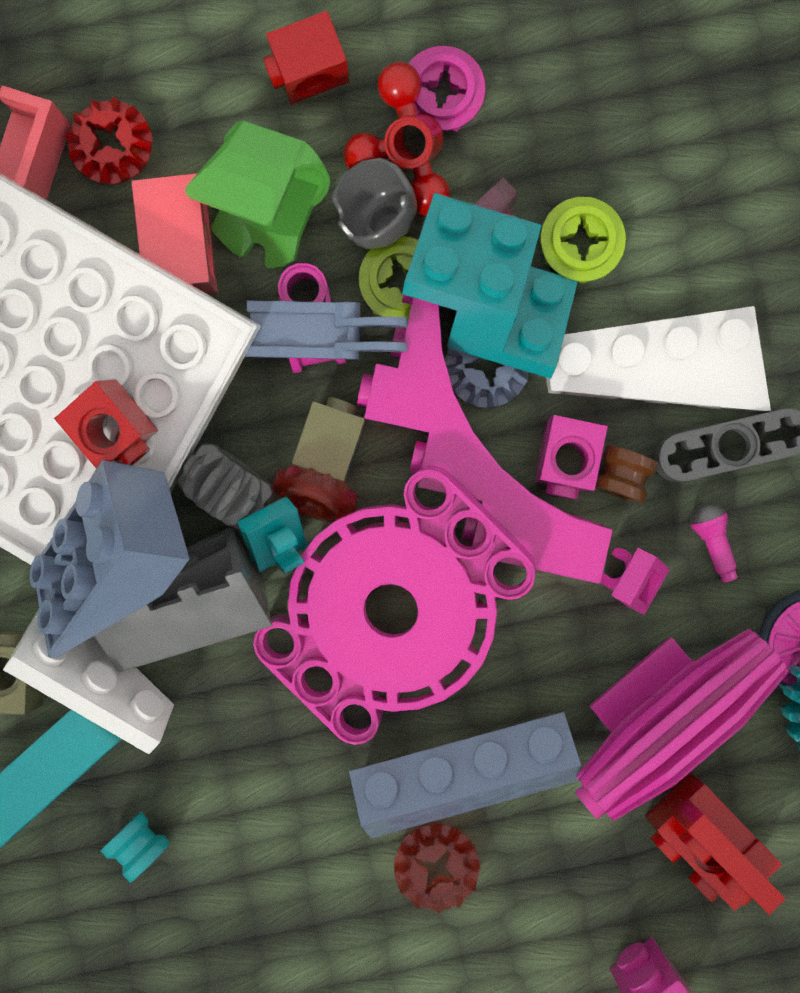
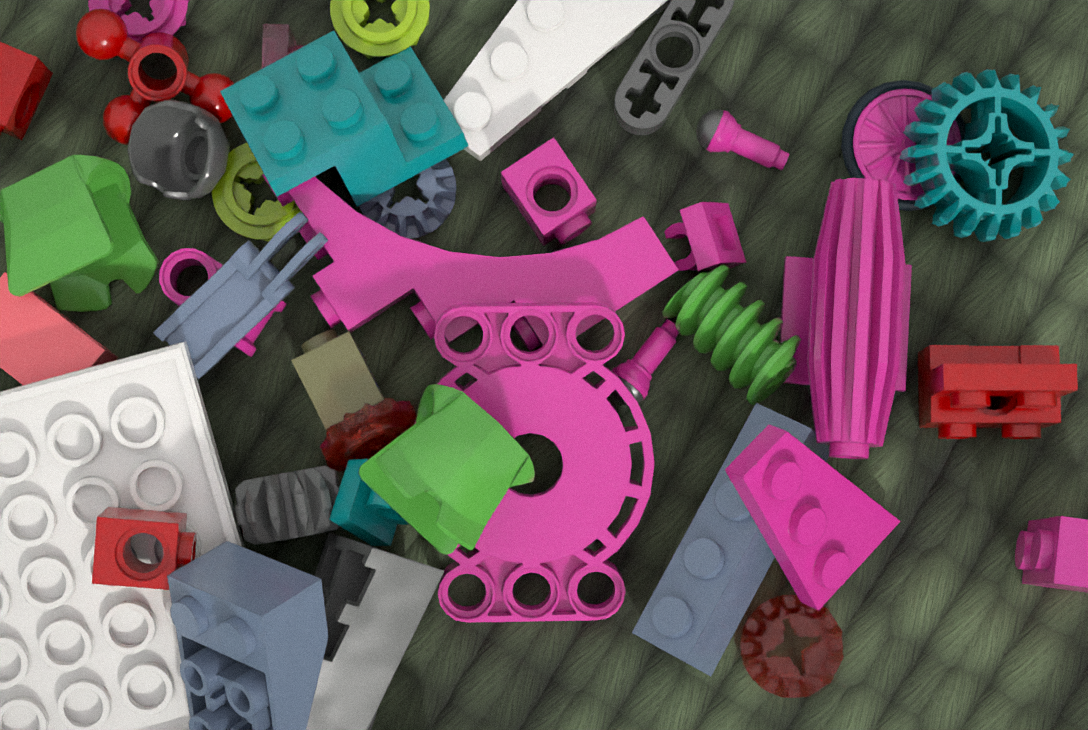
camera: 45 degrees left, 5 degrees down
reddish brown wheel [595,445,658,504] -> none
none -> bright green piece [358,384,535,555]
none -> dark pink piece [610,319,679,406]
none -> bright green piece [662,264,802,405]
none -> dark pink wing [725,424,901,611]

